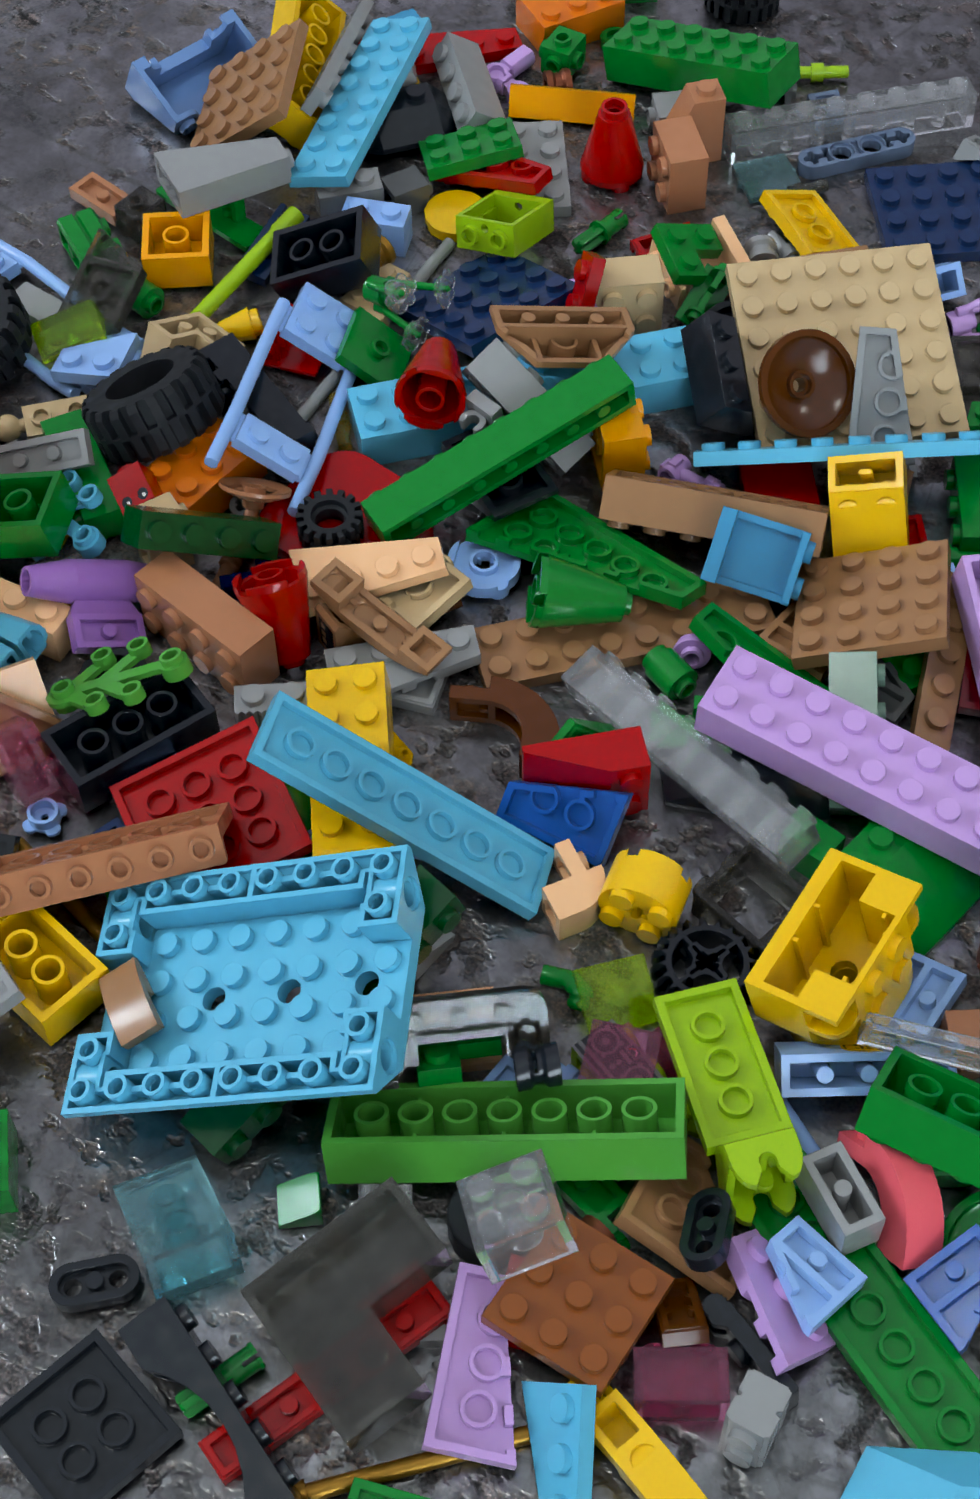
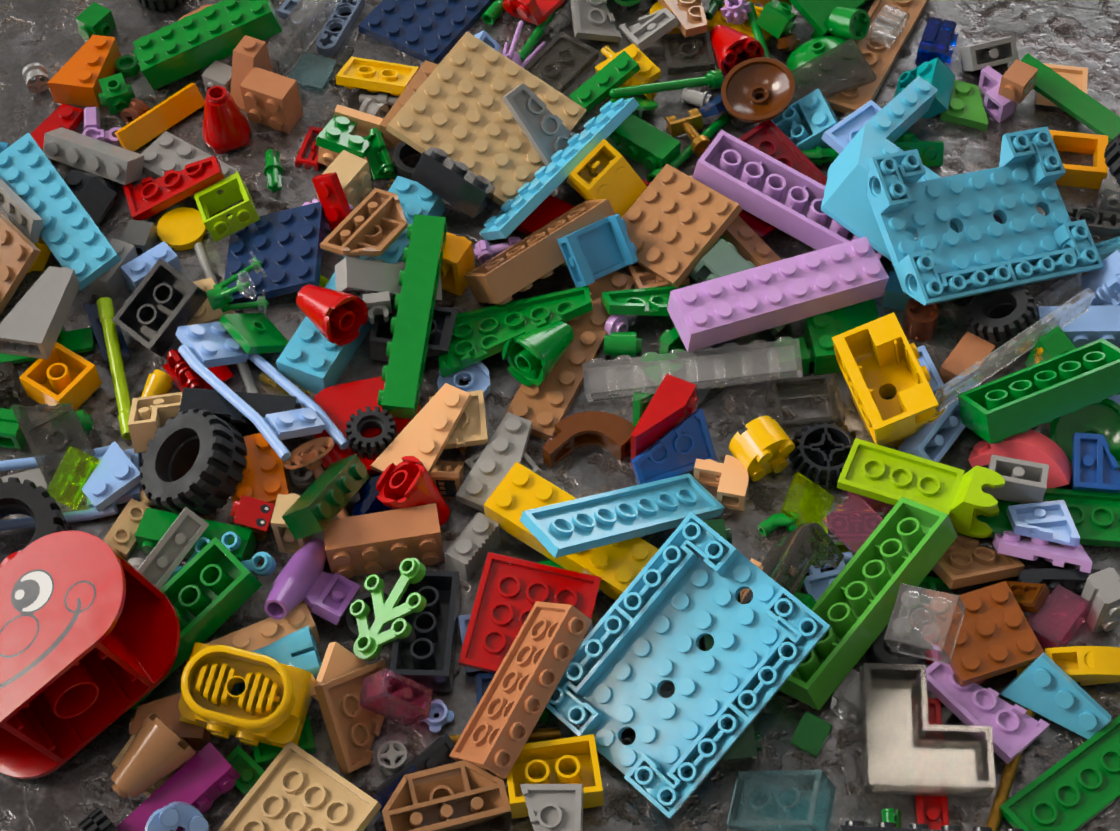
camera: 50 degrees left, 0 degrees up
medium nougat slope [99,957,164,1050] -> none
medium nougat slope [310,557,453,676] -> none
green plate [418,117,524,182] -> none
black wheel [512,1041,563,1092] -> none
black plate [679,1187,736,1272] -> none
reddish brown dish [758,329,855,438] -> none

